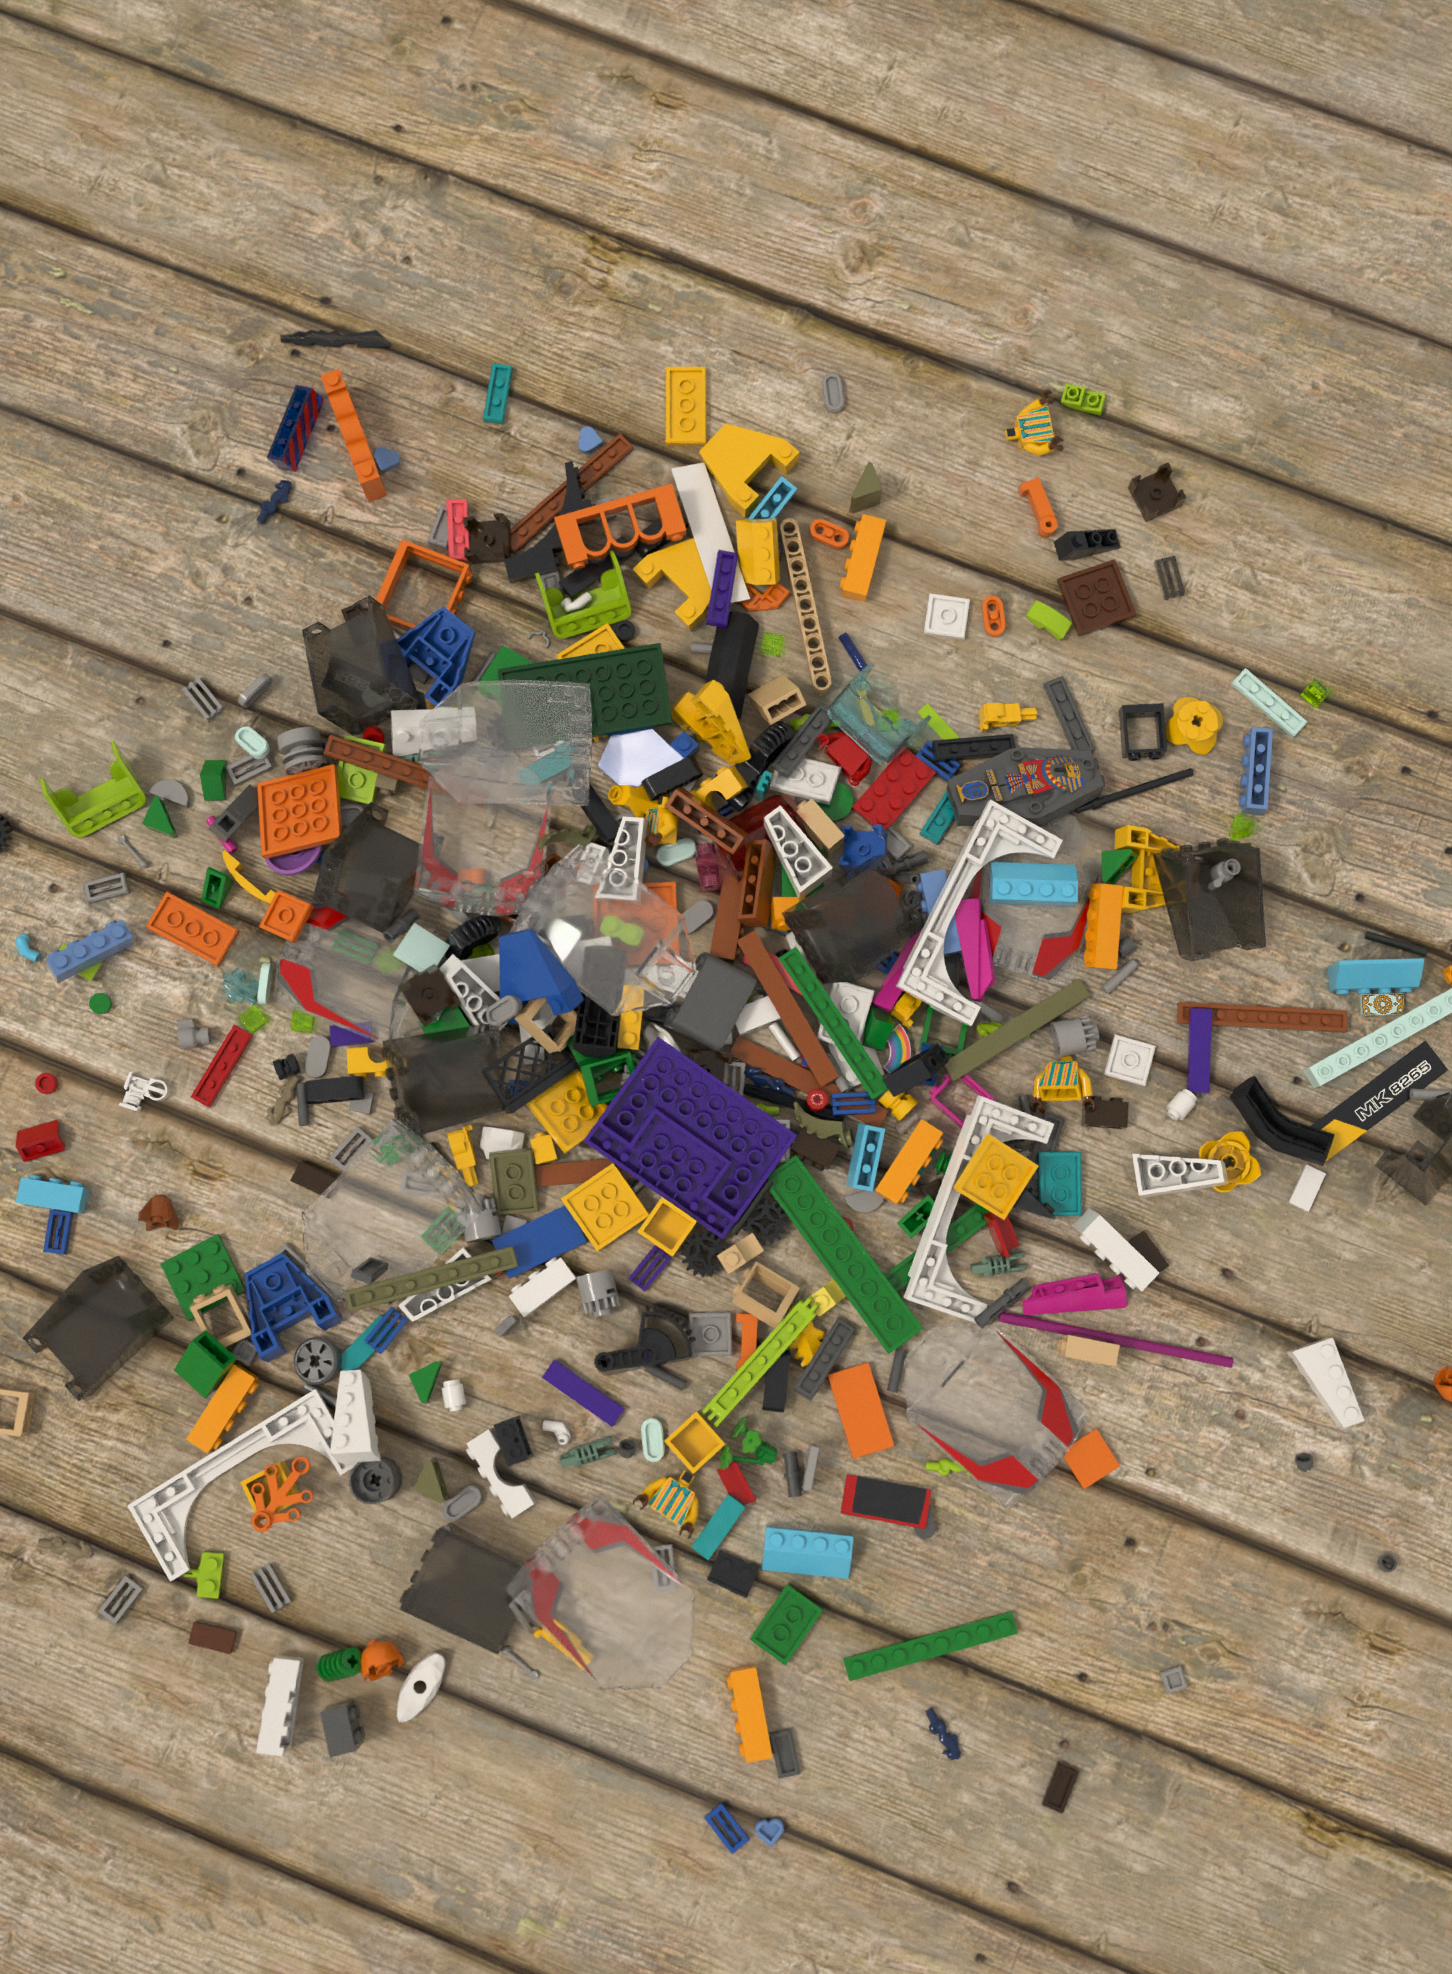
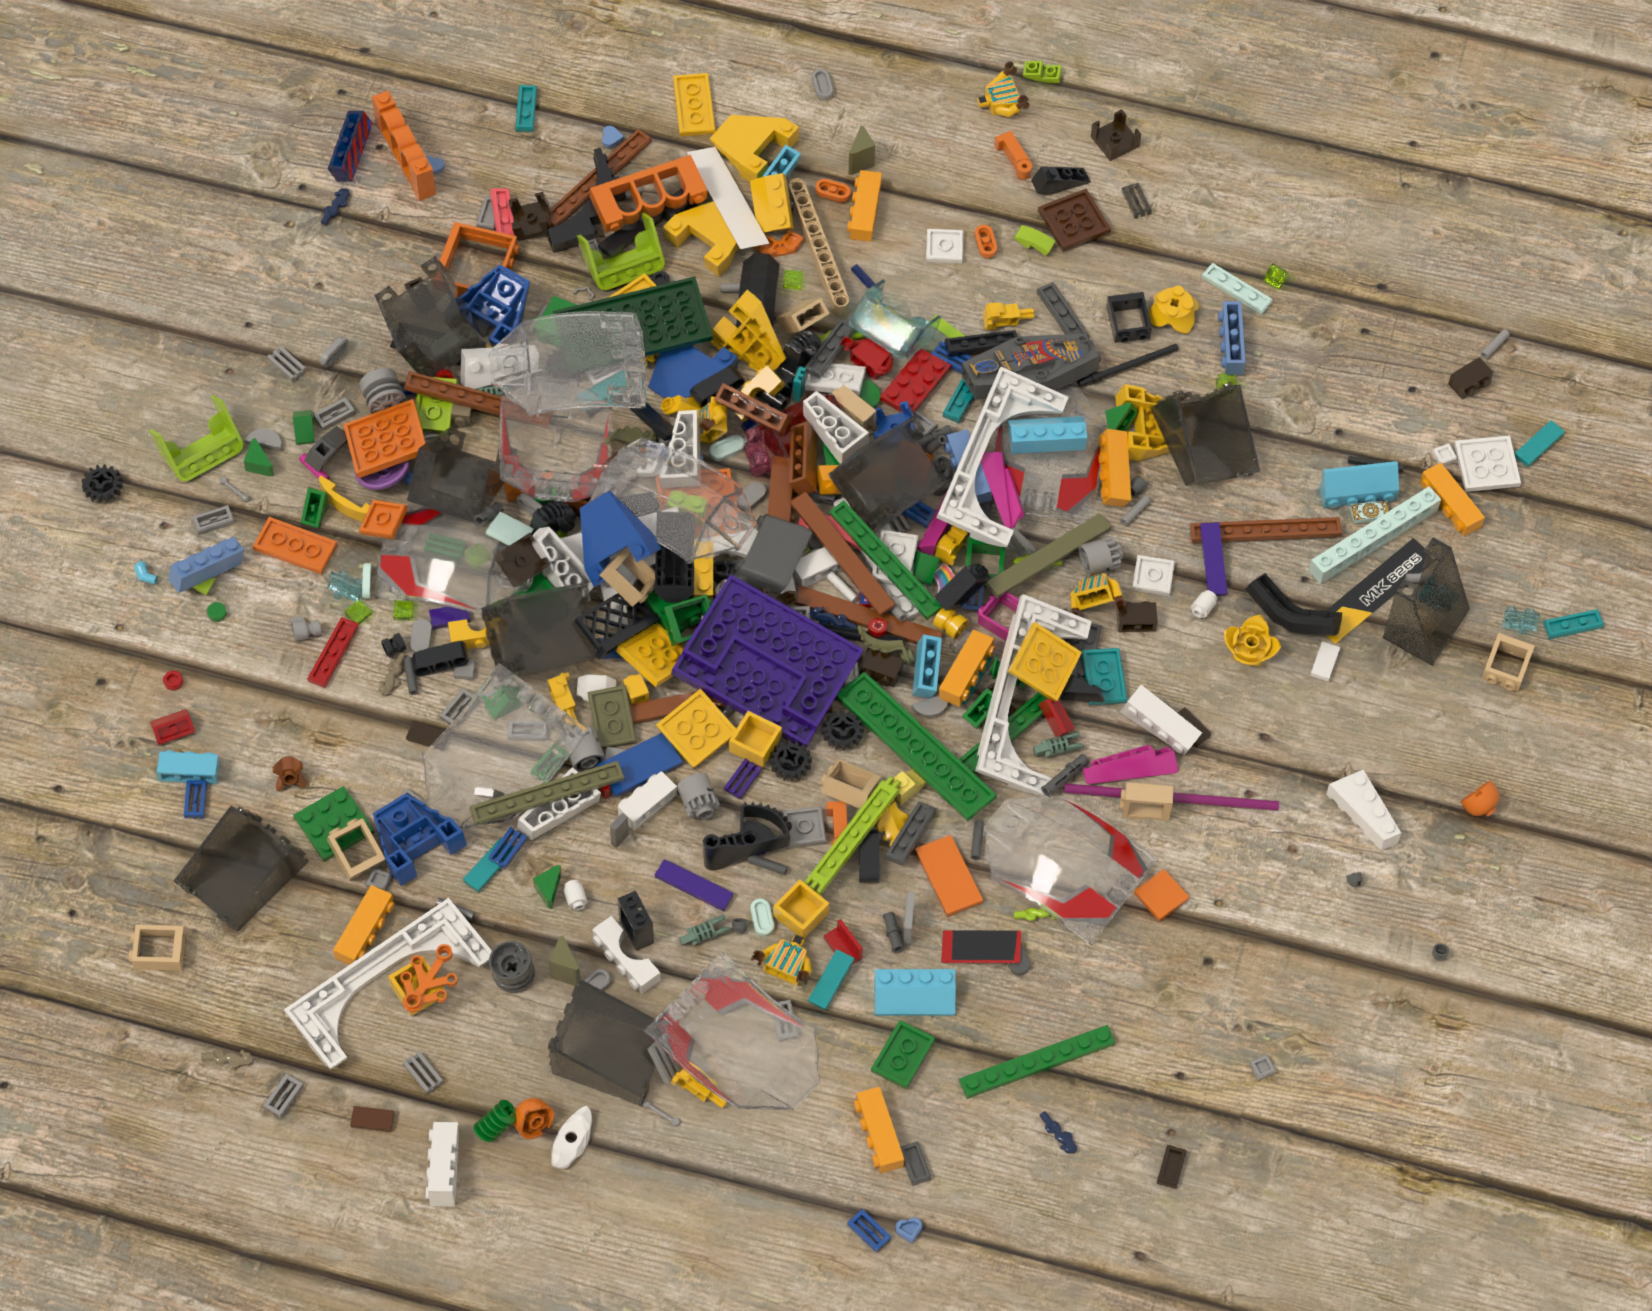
camera: 10 degrees left, 20 degrees down
white piece [119,1072,170,1112] -> none
green brick [174,1330,237,1399] -> none
lime plate [184,1551,225,1599] -> none
light aqua tile [235,727,270,759] -> none
black sword [280,330,390,348] -> none
dark grey wheel [293,1337,341,1385] -> none
dark grey brick [320,1699,365,1758] -> none
white wedge [330,1370,381,1463] -> none
light grey tile [486,995,522,1026] -> none
white arm [542,1420,571,1445] -> none
white arm [561,592,592,612] -> none
dark purple tile [706,549,738,629] -> none
black plate [707,1550,759,1598] -> none
tan arch [716,1233,764,1274] -> none
plant [720,1417,777,1470] -> none
pearl dark grey bar [730,1179,773,1235] -> none
blue tile [831,1092,876,1116] -> none
white wedge [1132,1154,1228,1198] -> none
light grey piece [1208,859,1241,890] -> none

